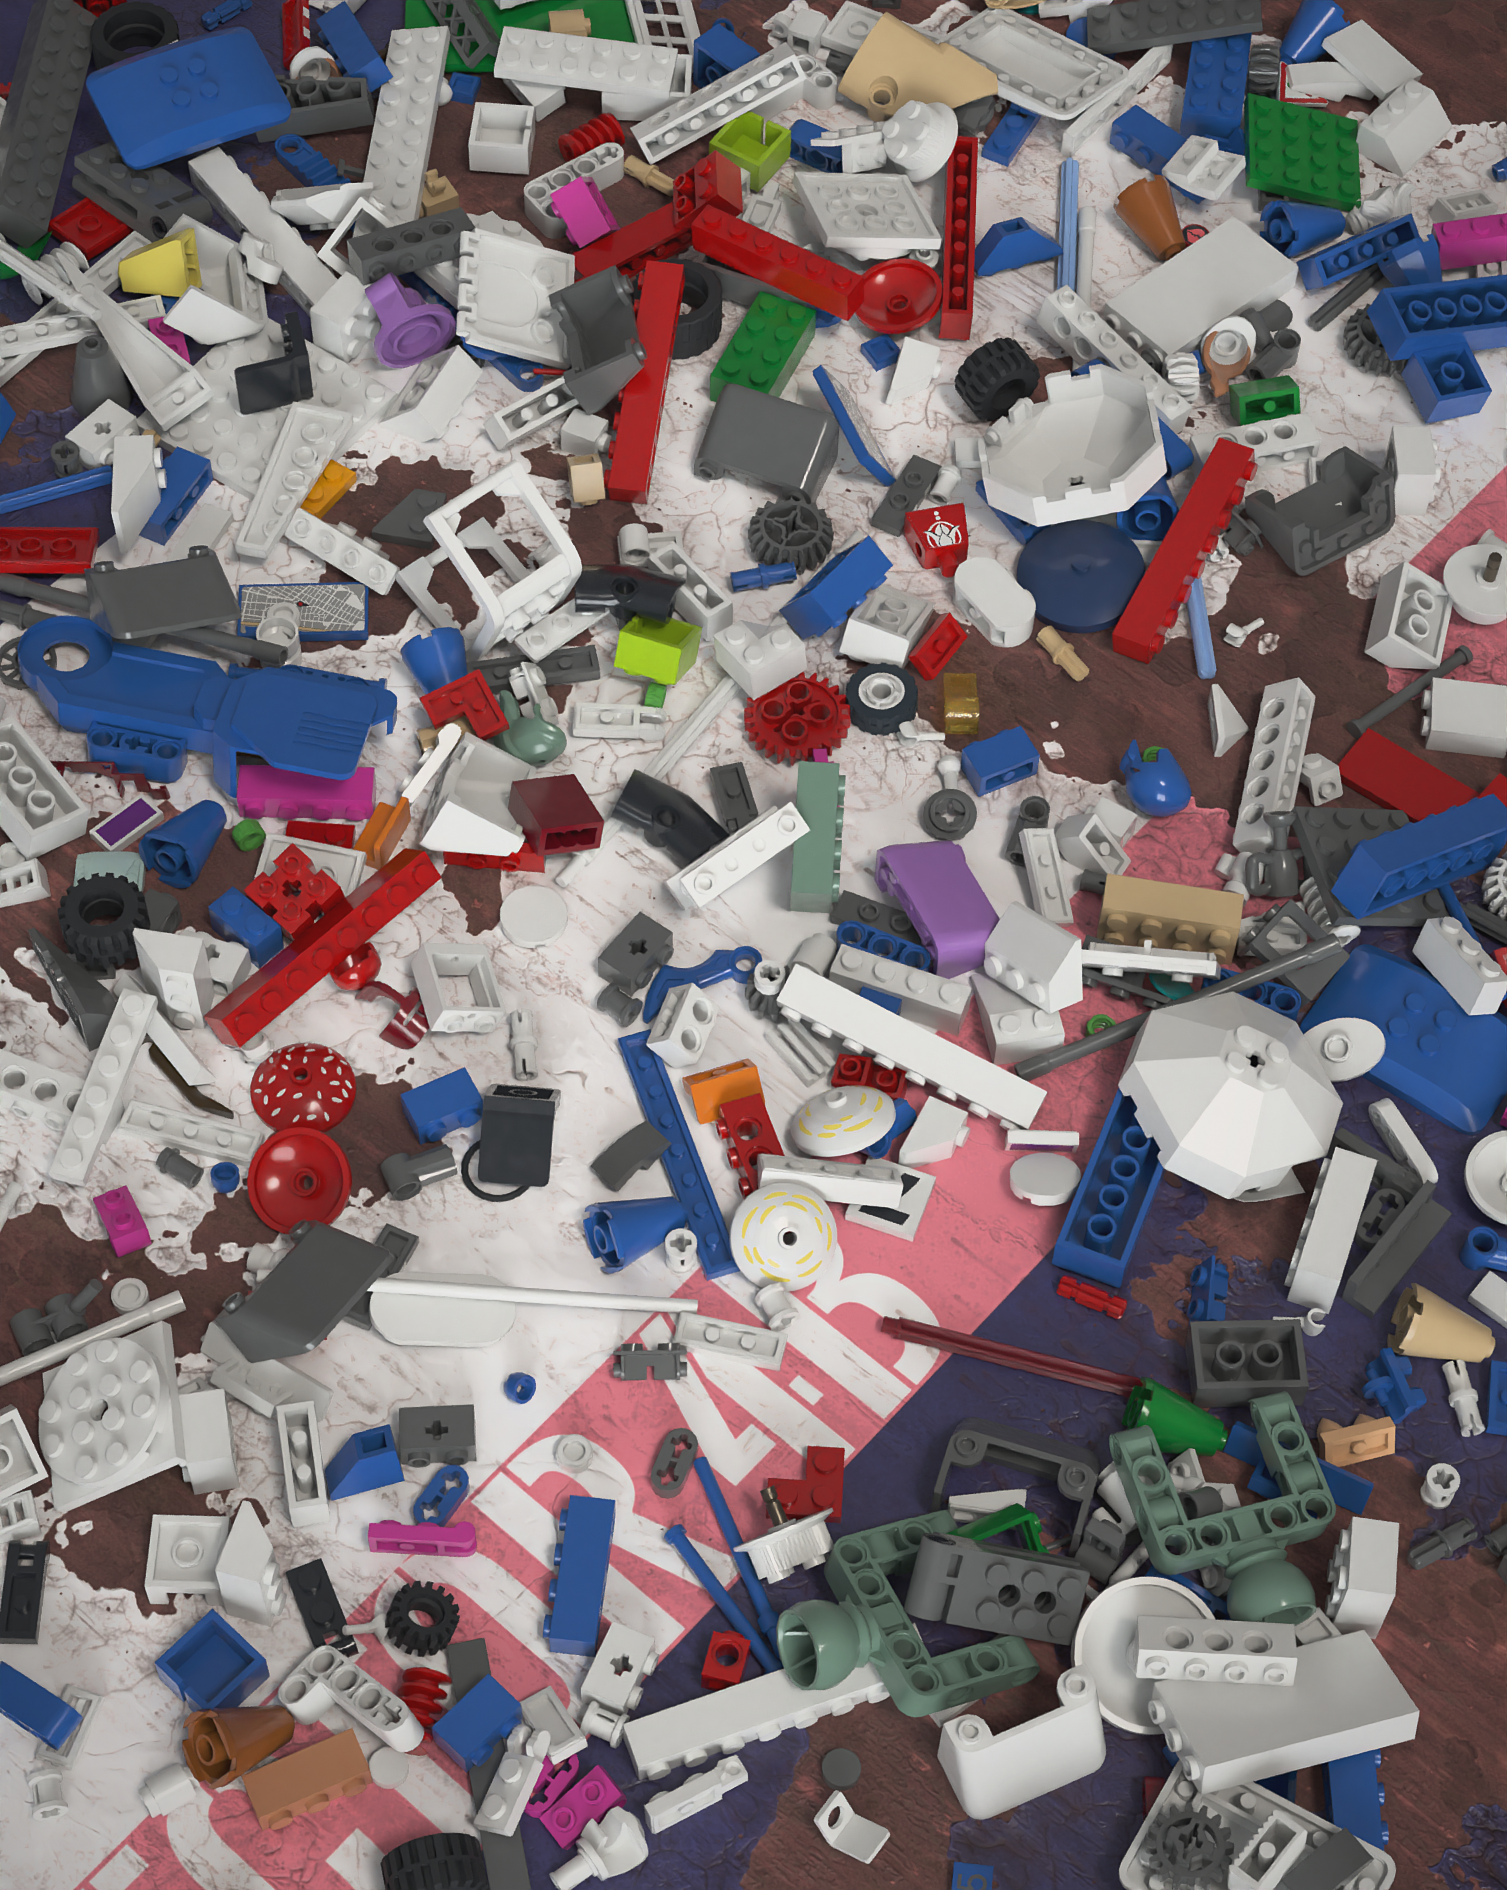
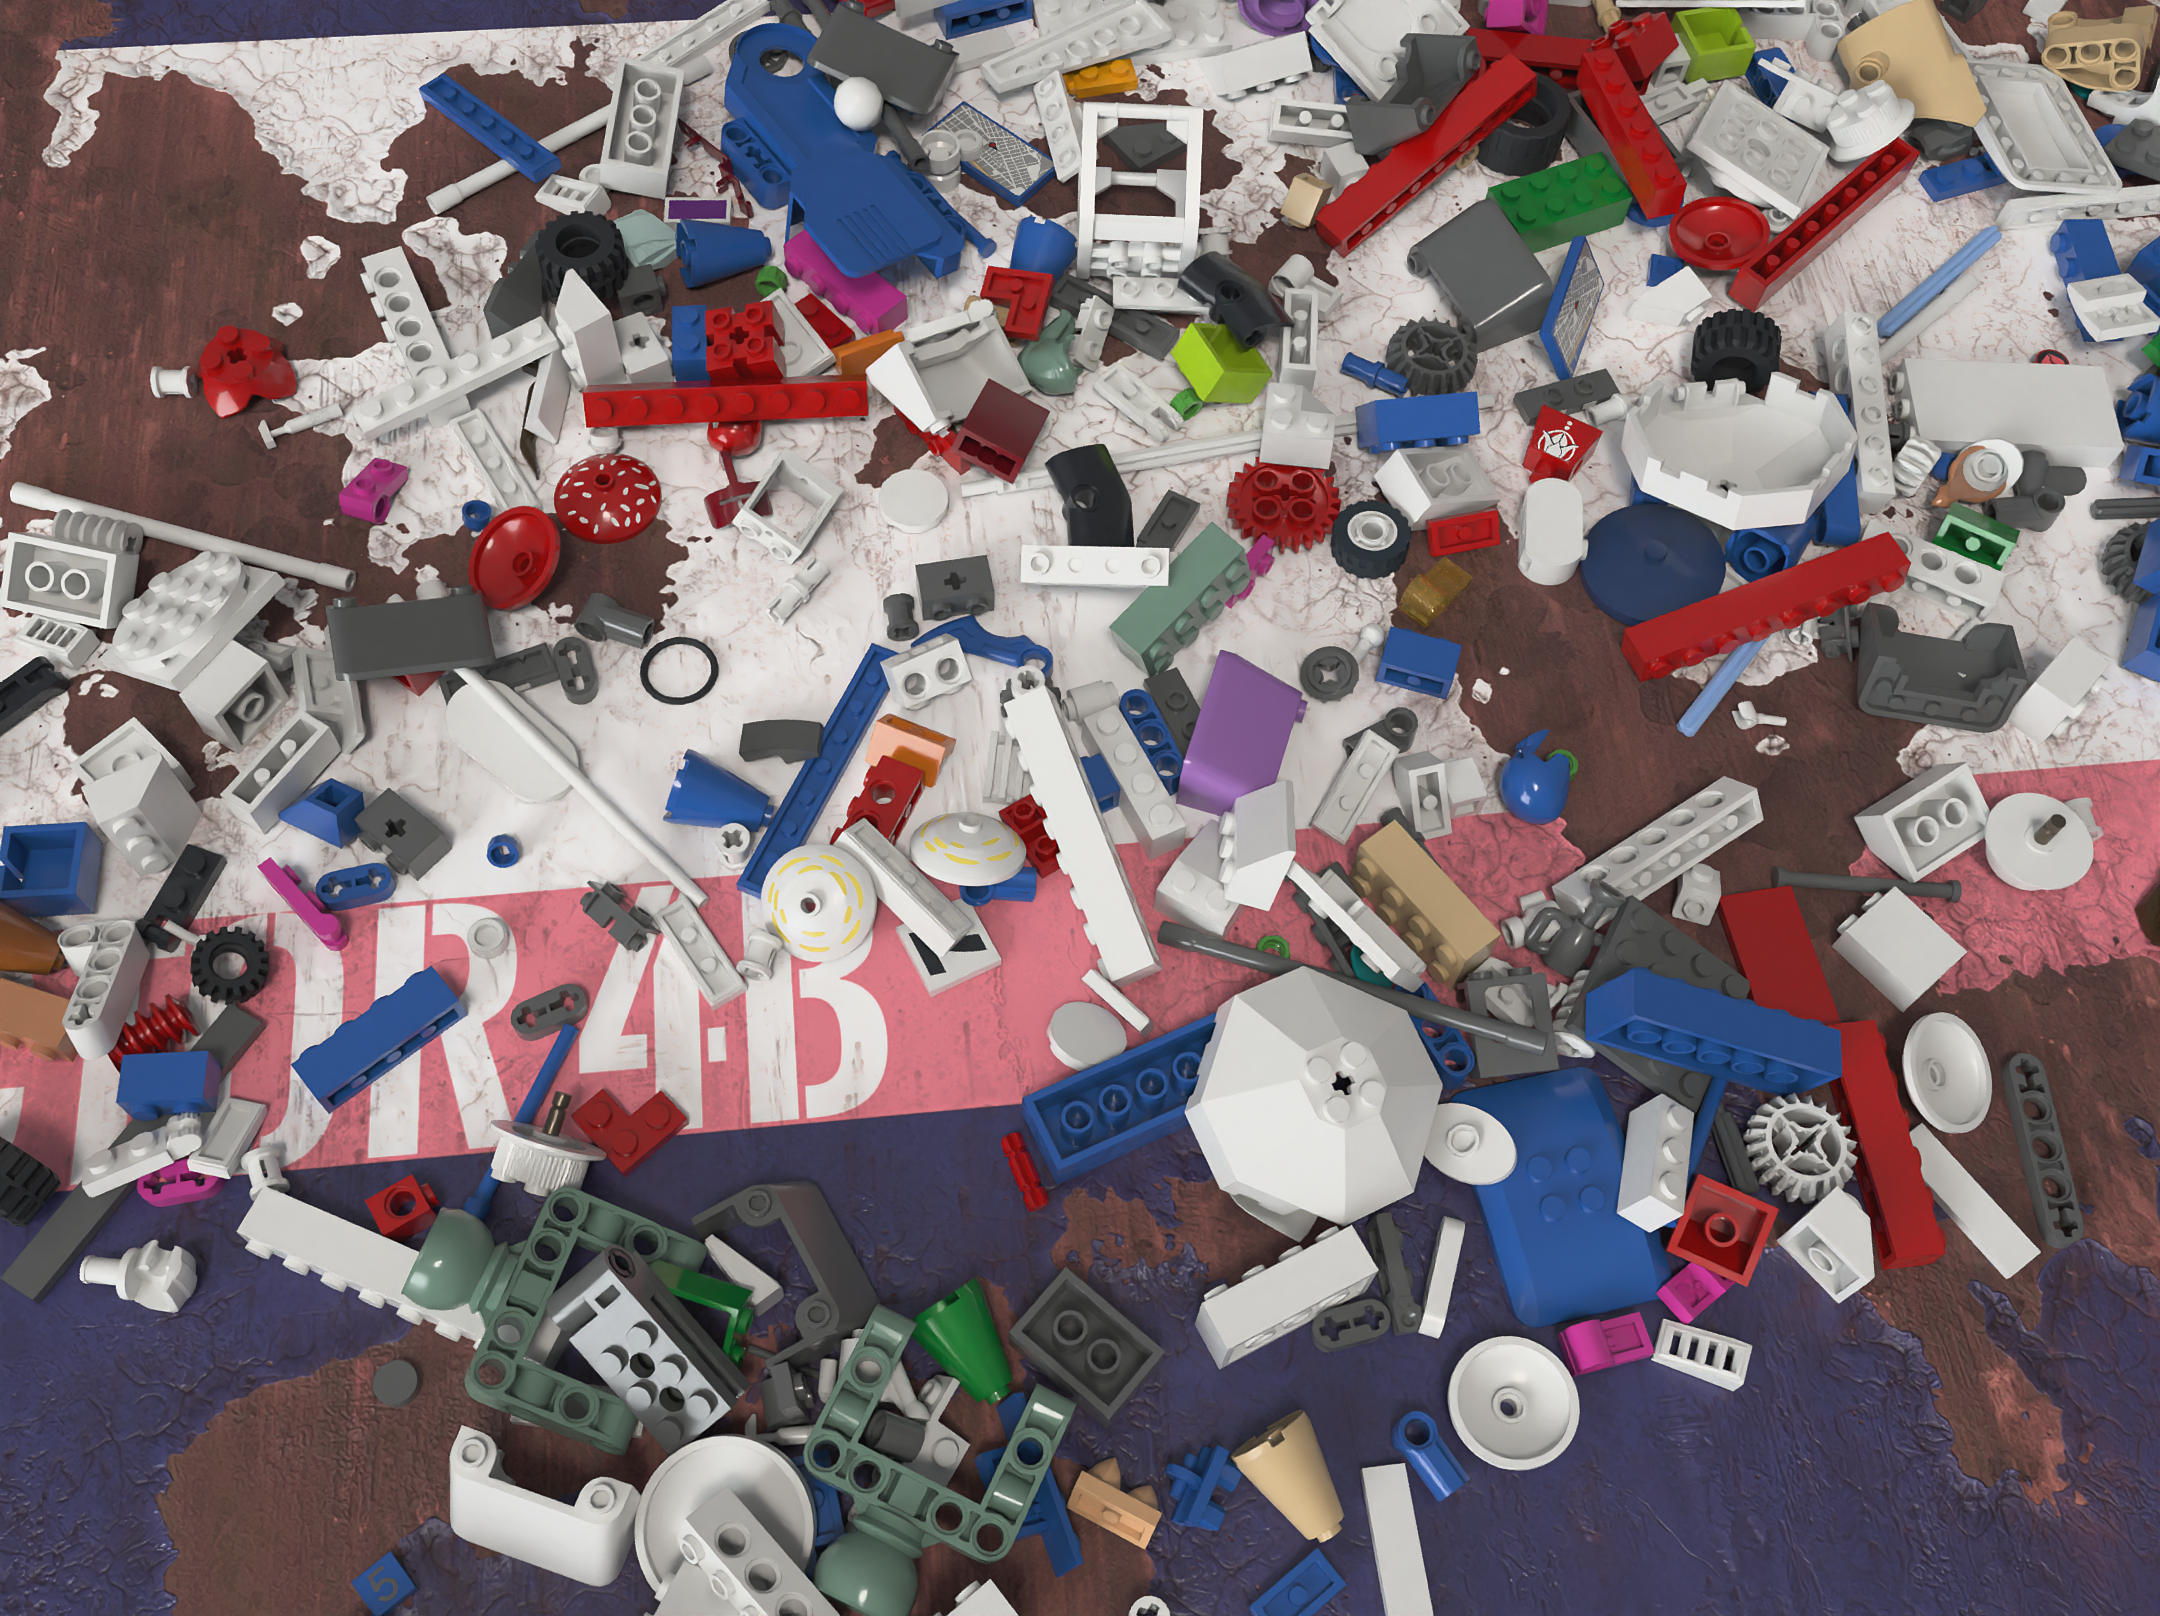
camera: 40 degrees right, 5 degrees up
dark grey beam [10,1279,103,1356] -> none
white tile [111,1278,149,1315] -> none
dark grey pin [156,1147,204,1188] -> none
white tile [369,1746,409,1789] -> none
blue brick [400,1067,483,1145] -> none
black piece [478,1084,561,1187] -> none
dark pink plate [539,1765,627,1850] -> none
white brick [581,1621,659,1716] -> none
white hinge [644,1755,748,1834] -> none
blue bar [664,1524,784,1675] -> none
white bracket [814,1790,890,1864] -> none
dark red piece [881,1316,1171,1397] -> none
white hand [896,721,945,748] -> none
white slope [898,1096,971,1169] -> none
blue slope [974,217,1063,277] -> none
tan axle [1036,626,1089,682] -> none
dark orange cone [1113,175,1186,261] -> none
blue hinge [1187,1255,1229,1328] -> none
white slope [1207,684,1250,757] -> none
white hand [1273,1308,1326,1336] -> none
dark grey fence [1342,1179,1452,1319] -> none
white pin [1442,1360,1485,1437] -> none
none -> dark grey beam [553,636,598,705]
none -> white hair [834,77,884,131]

